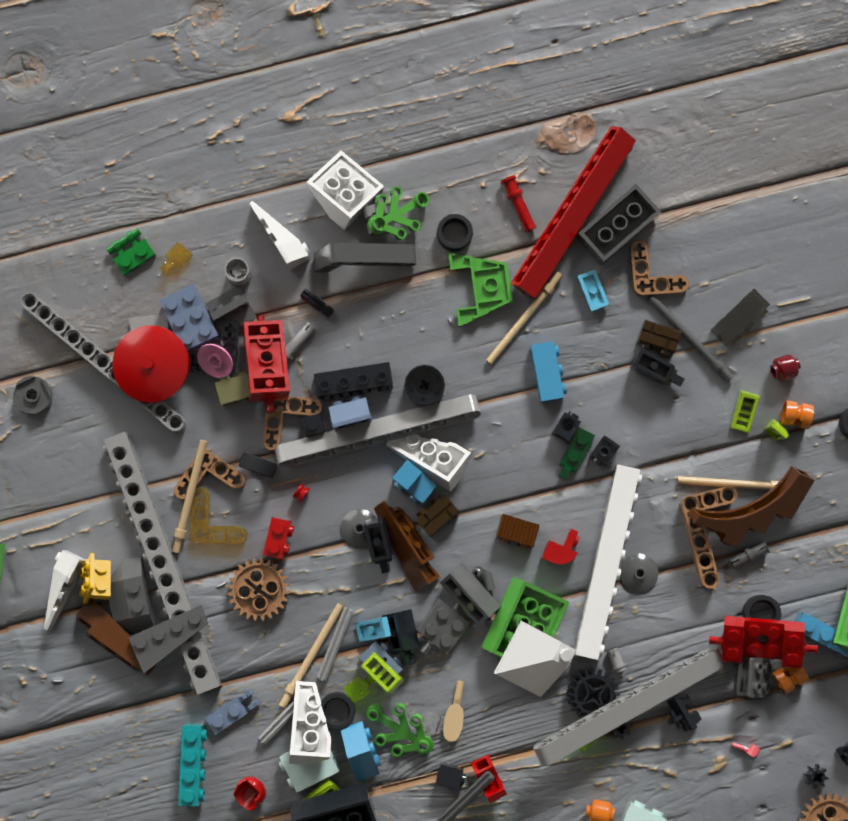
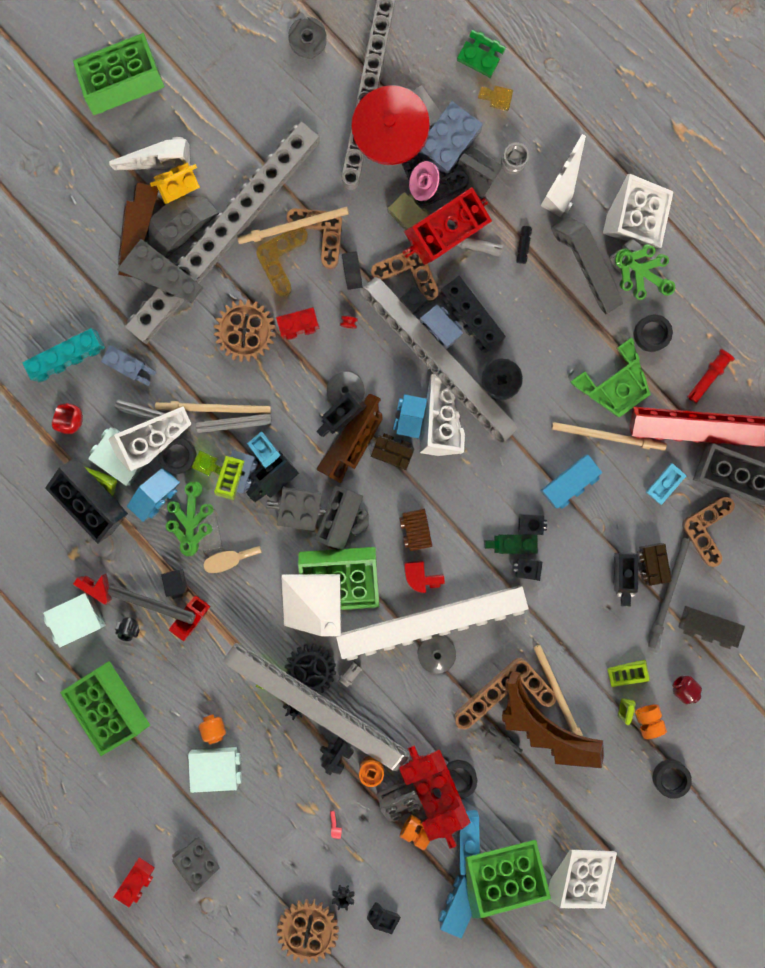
camera: 55 degrees right, 5 degrees up
none -> orange wheel [359,756,384,787]

